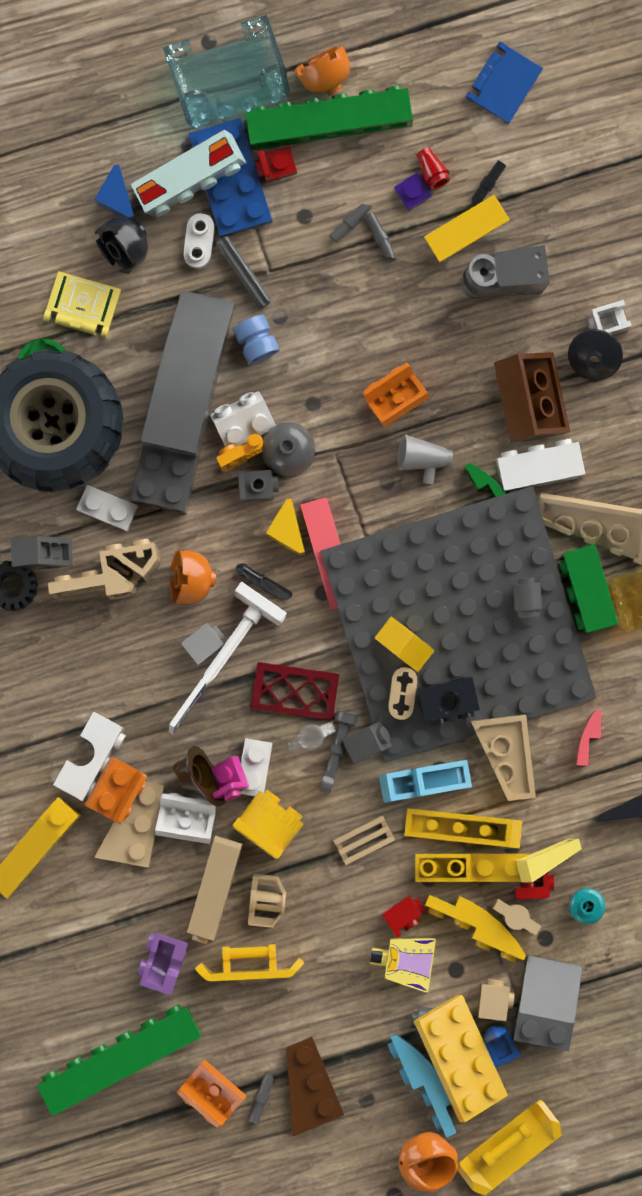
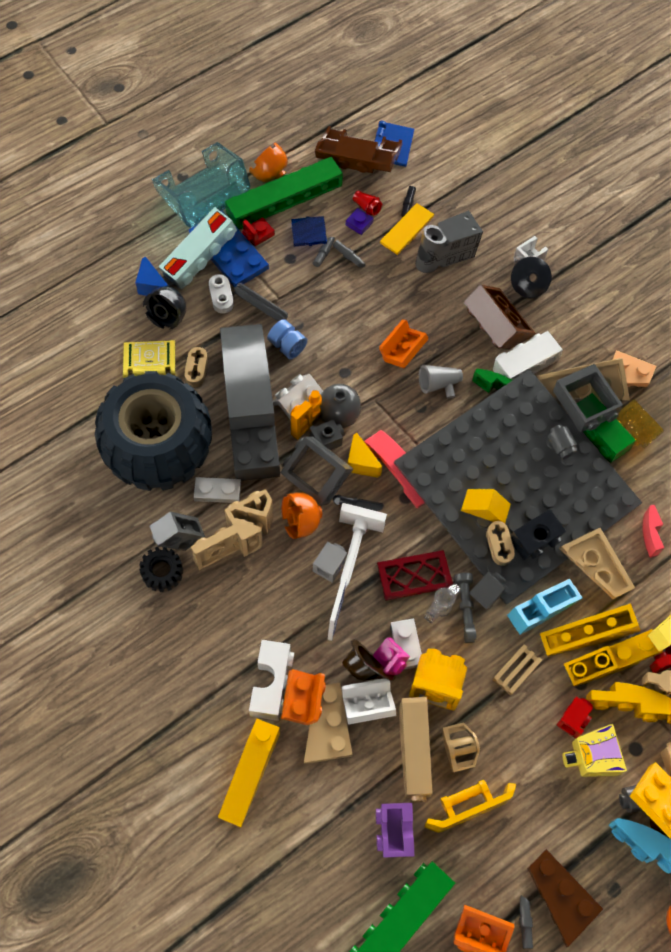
camera: 30 degrees left, 20 degrees down
none -> tan beam [185,347,208,387]
none -> dark grey window [280,437,353,506]
none -> clear blue piece [291,216,327,247]
none -> reddish brown bracket [315,126,403,173]
none -> dark grey window [553,364,623,433]

